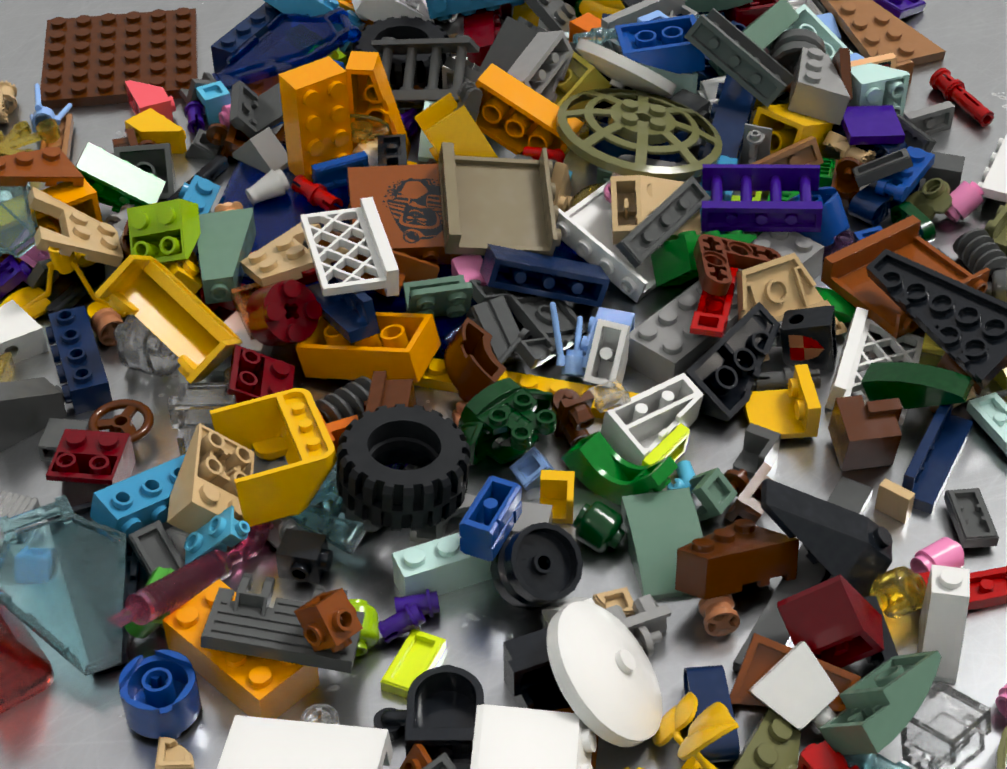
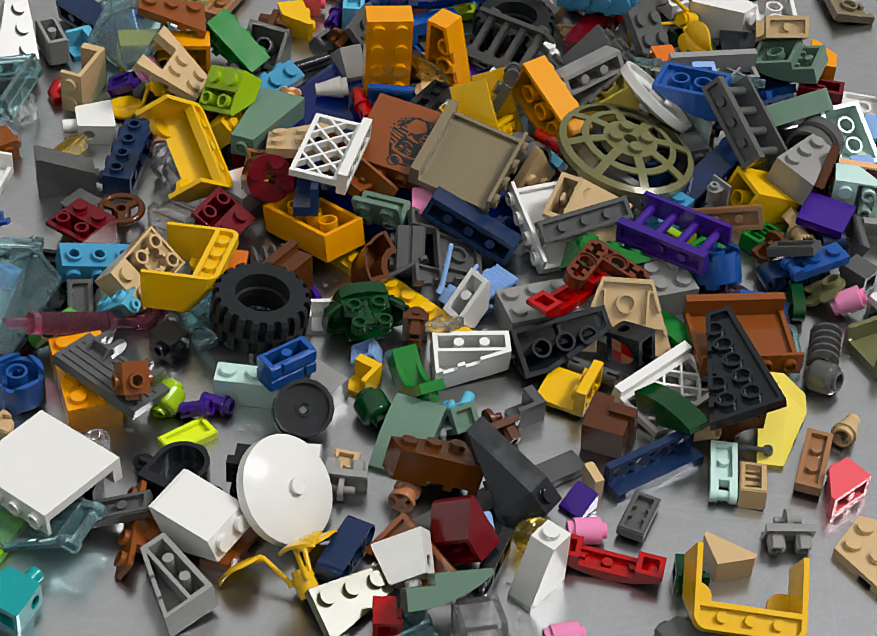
camera: 25 degrees right, 0 degrees up
neon yellow tile [641,423,690,466] -> none
none -> dark purple slope [558,481,599,517]

